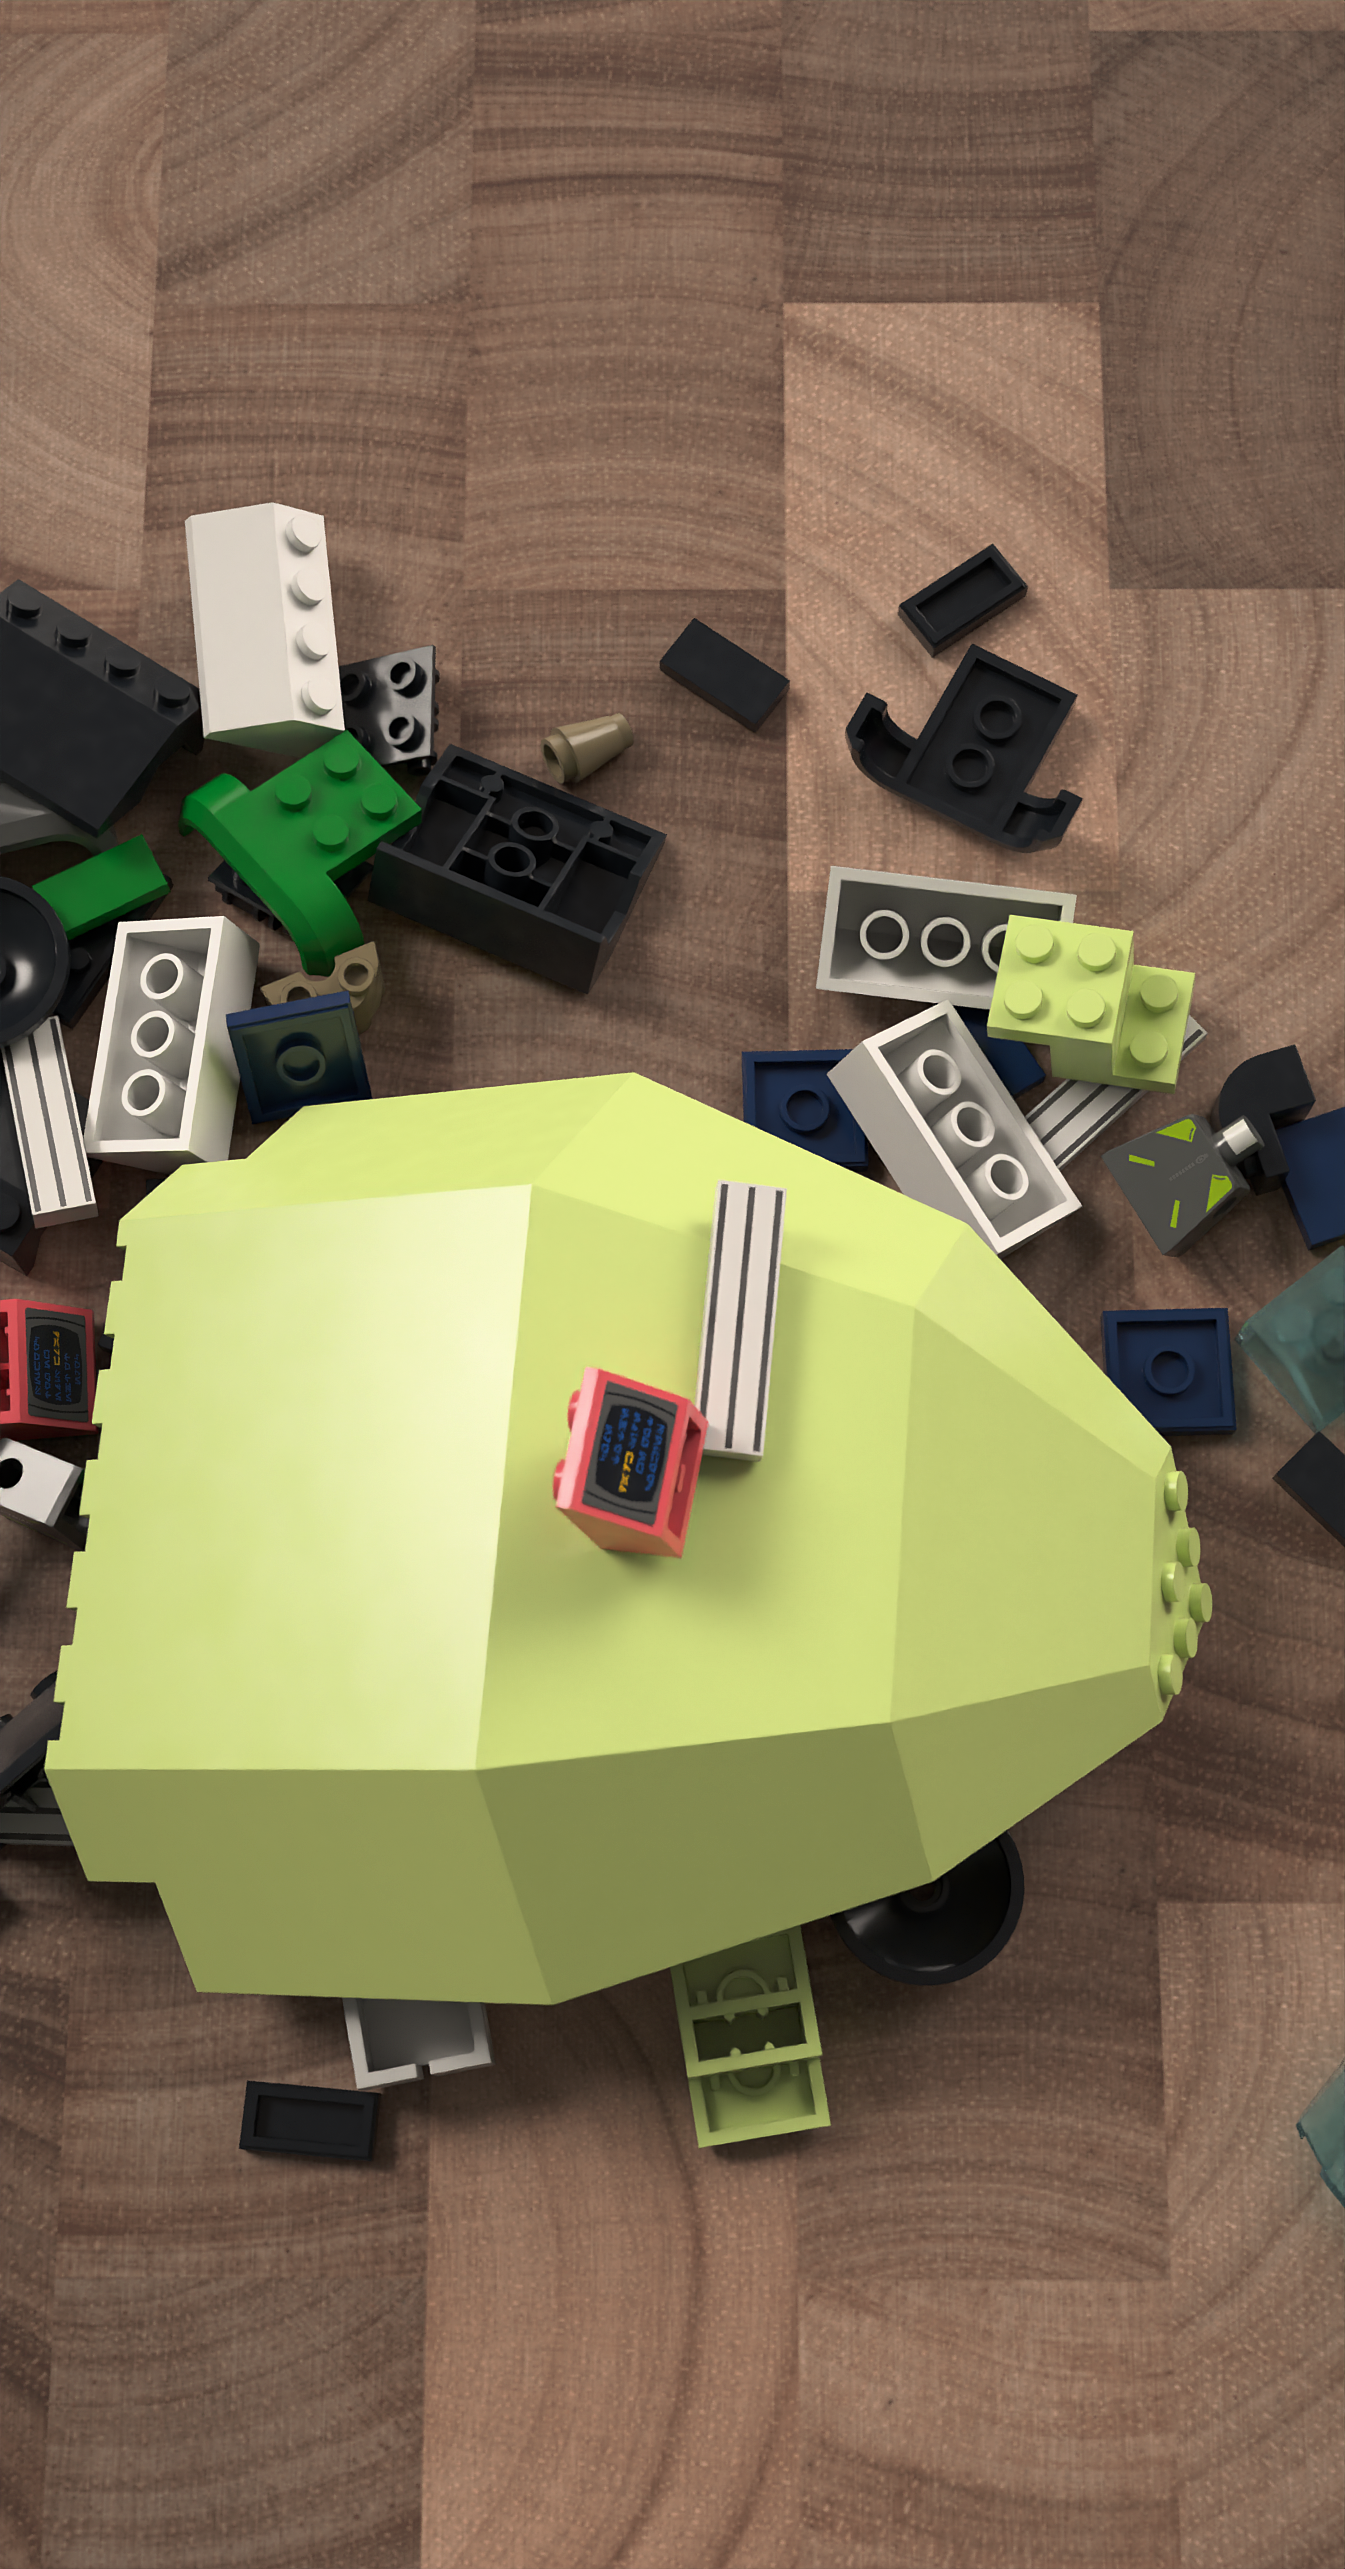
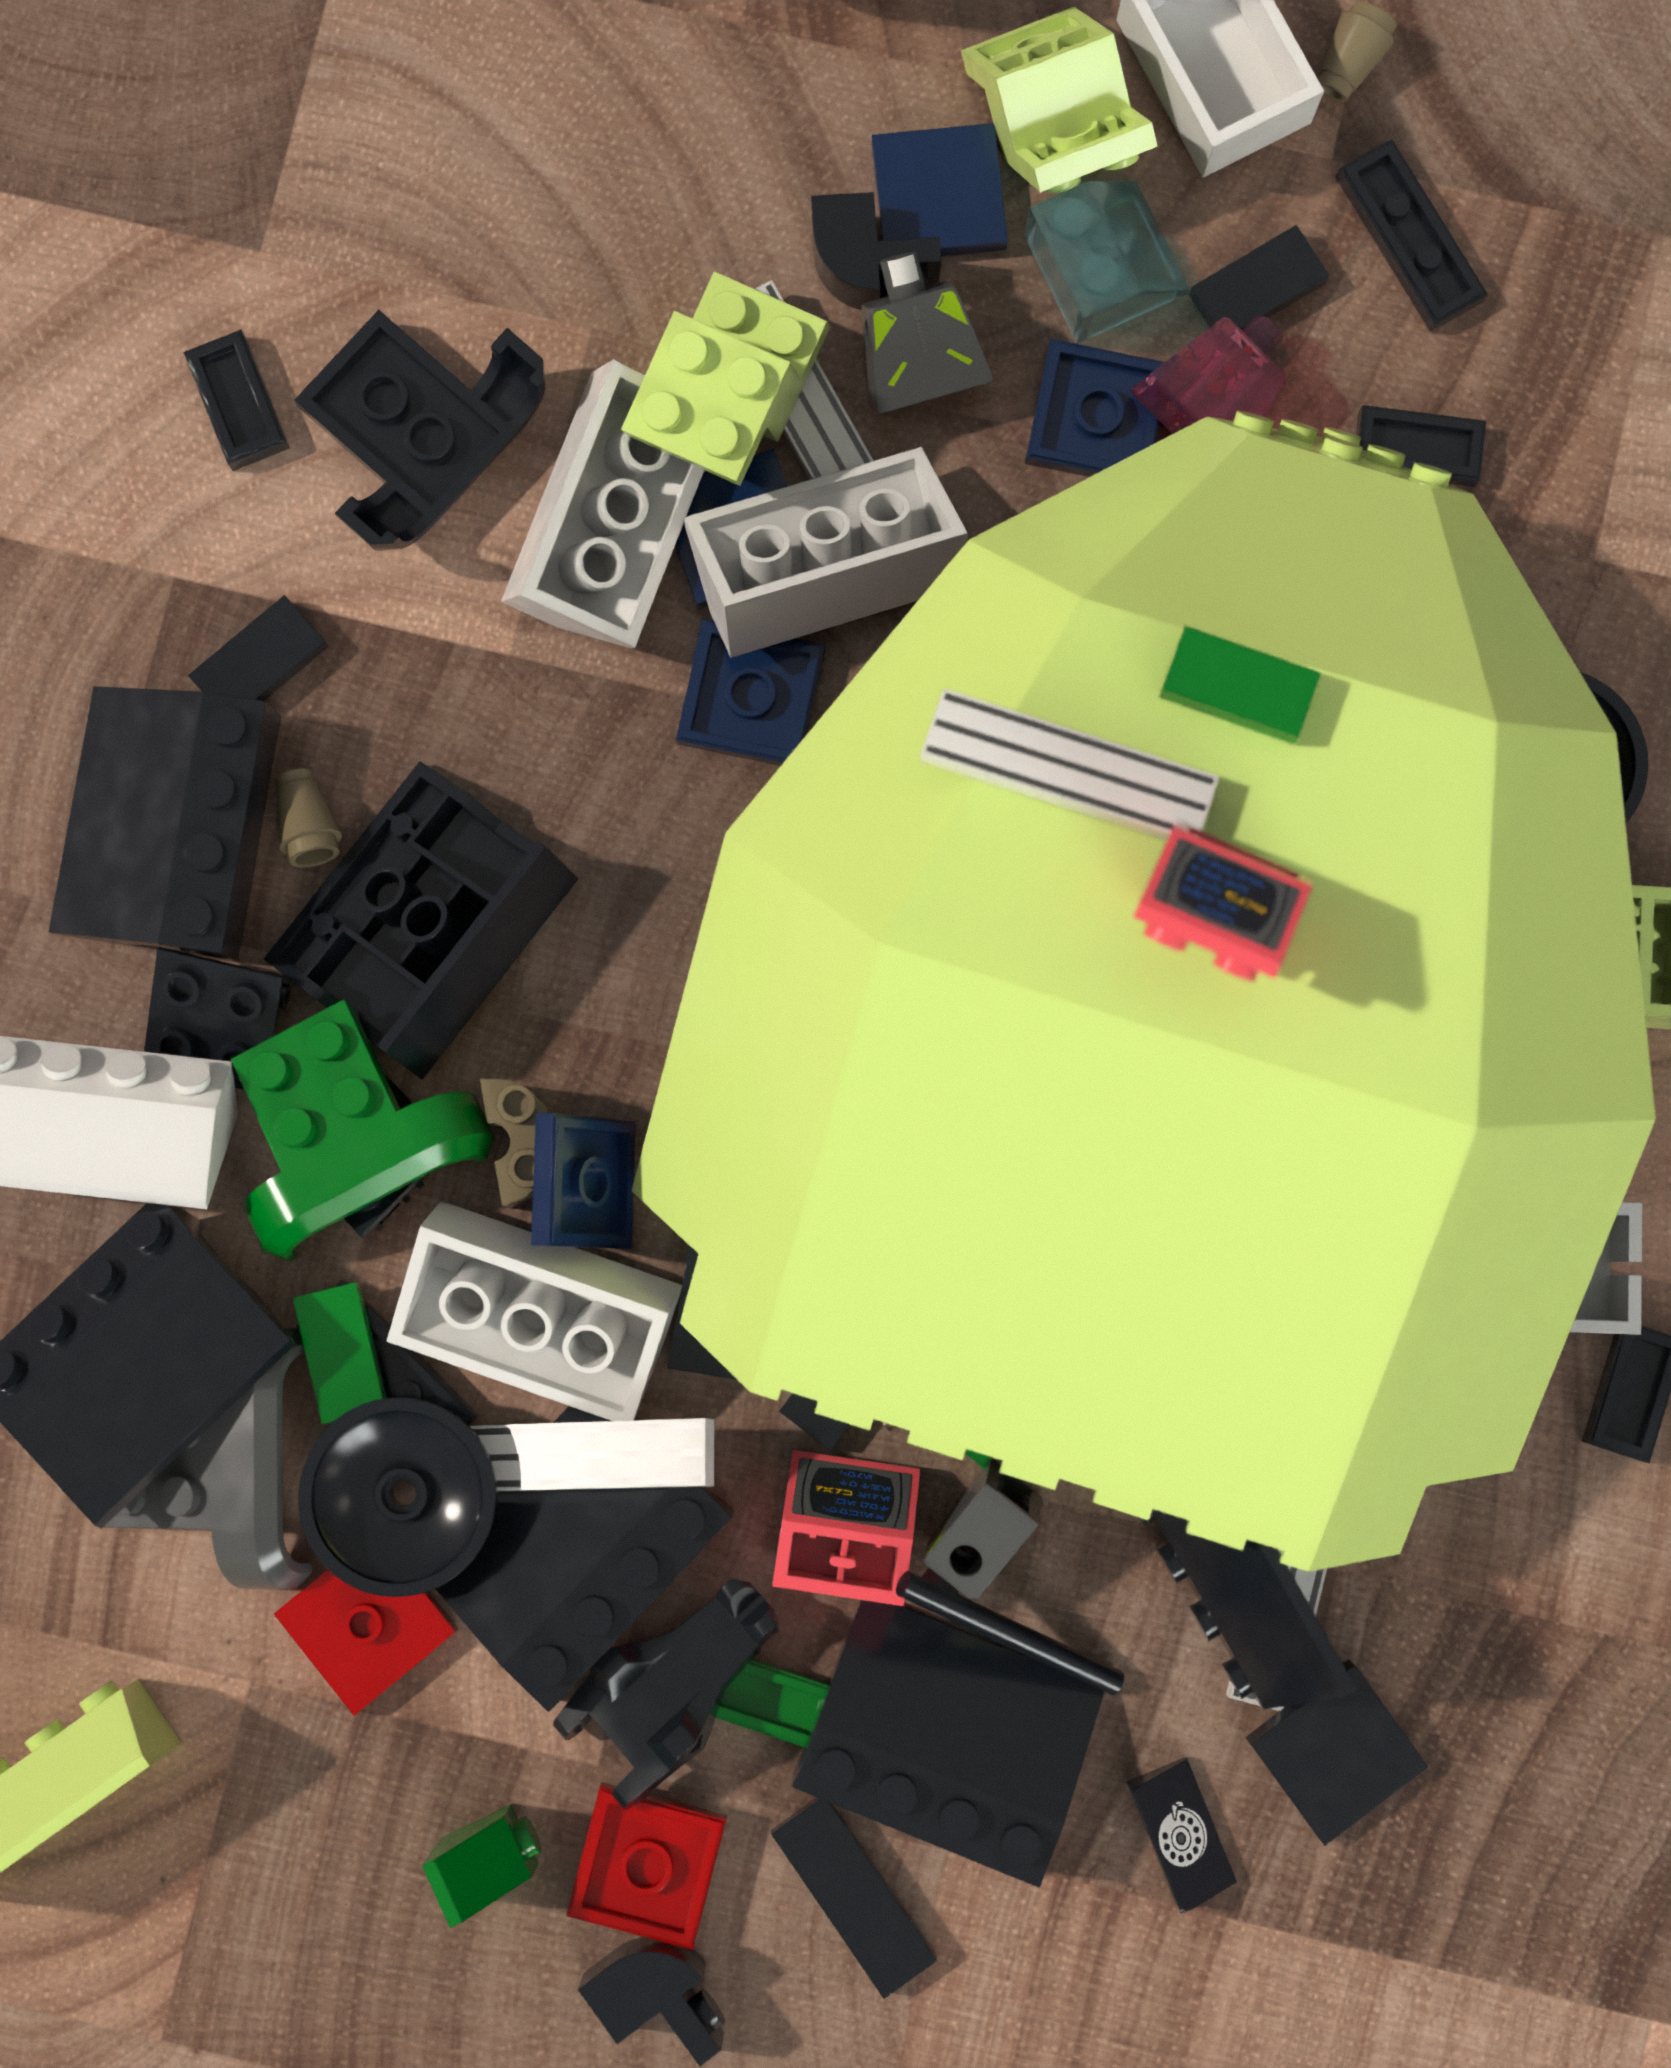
camera: 80 degrees left, 10 degrees up
none -> black piece [48,686,281,962]
none -> clear pink torso [1130,315,1286,434]
none -> green tile [1159,625,1321,745]
none -> black tile [1356,405,1486,487]

